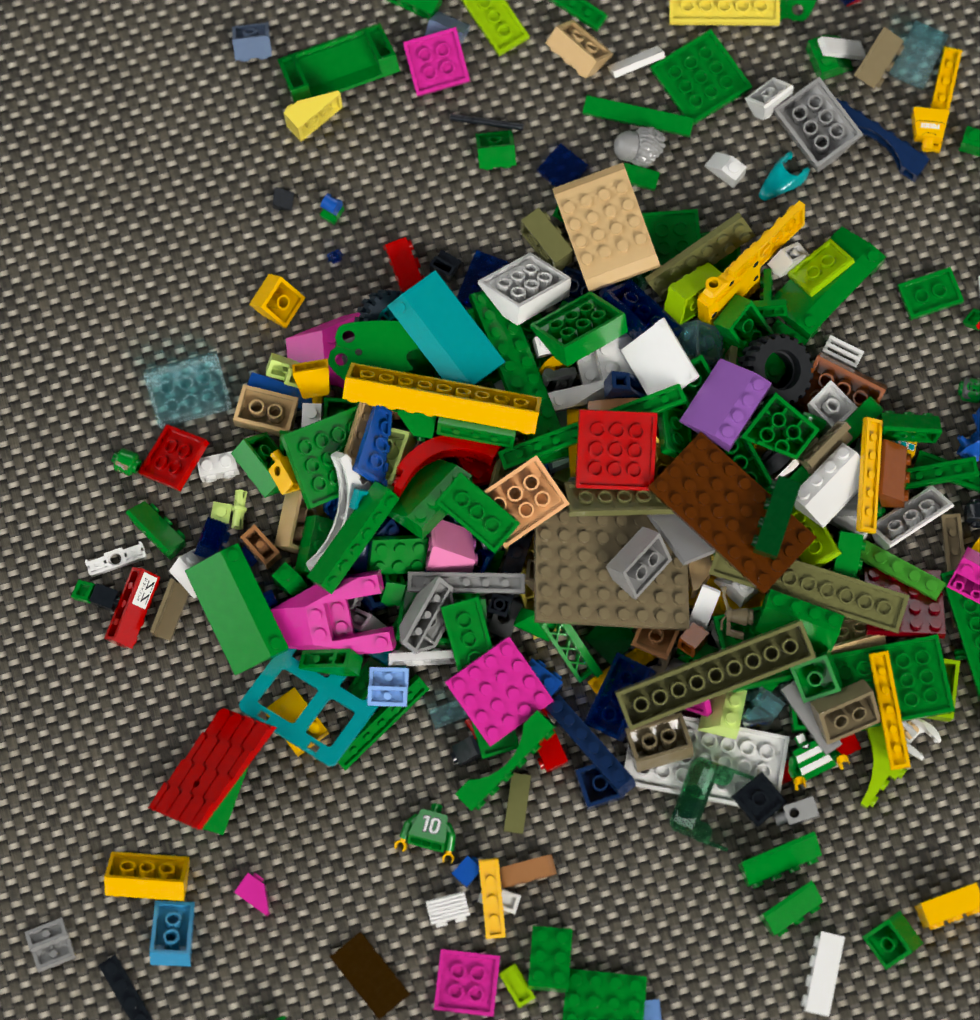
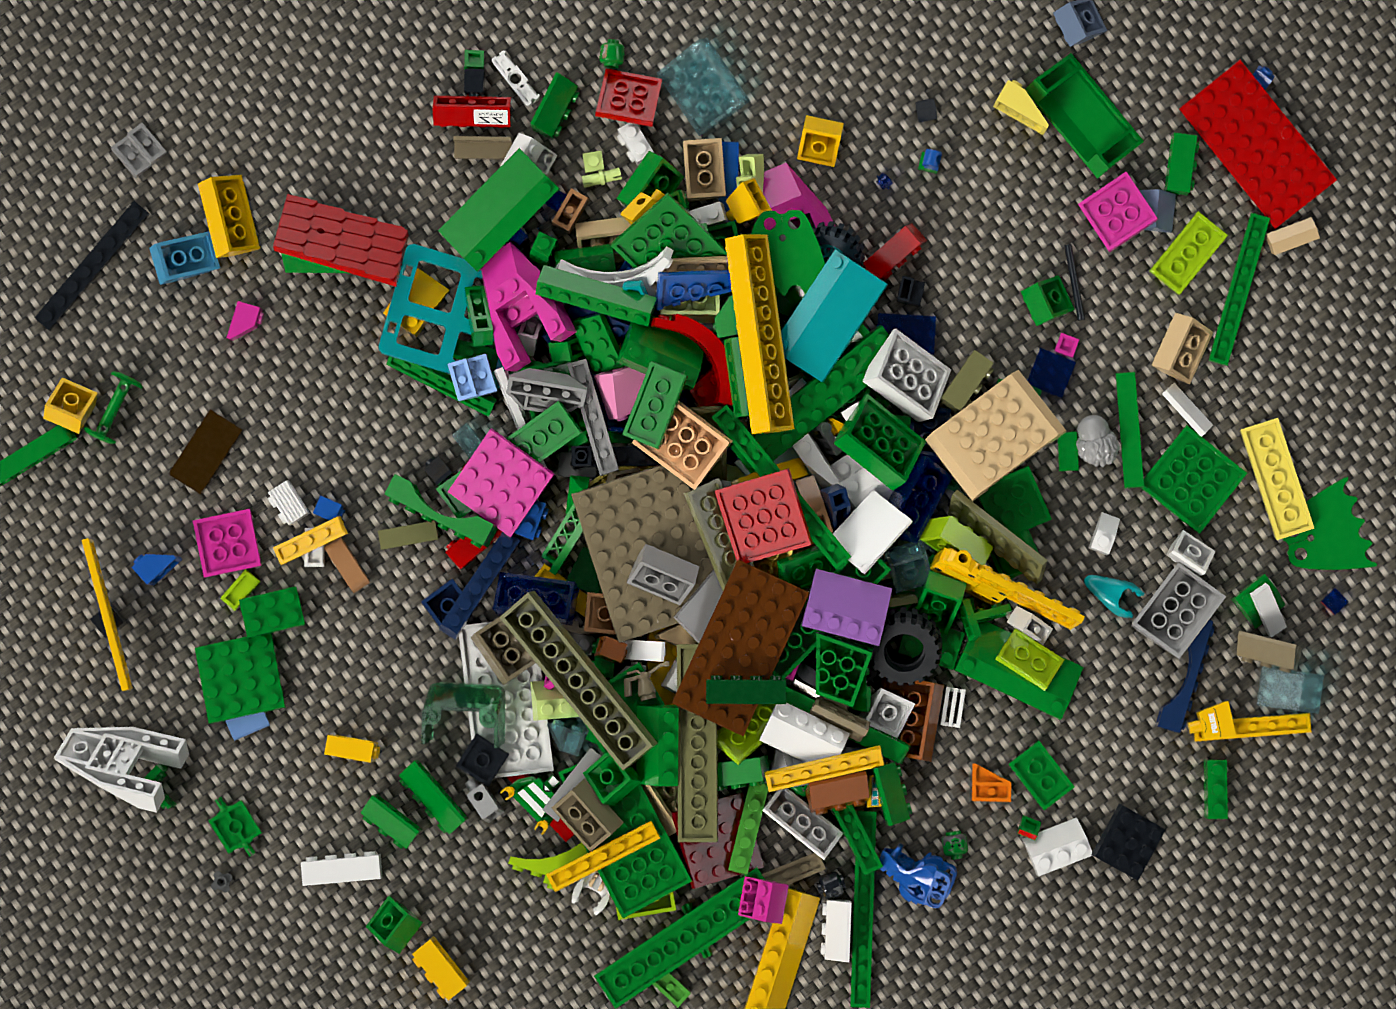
camera: 75 degrees right, 10 degrees up
clear blue brick [194,517,231,559] -> none
green torso [394,803,456,864] -> none
none -> yellow window [324,734,380,763]
none -> orange wing [971,763,1011,802]
none -> dark pink plate [1054,333,1079,358]

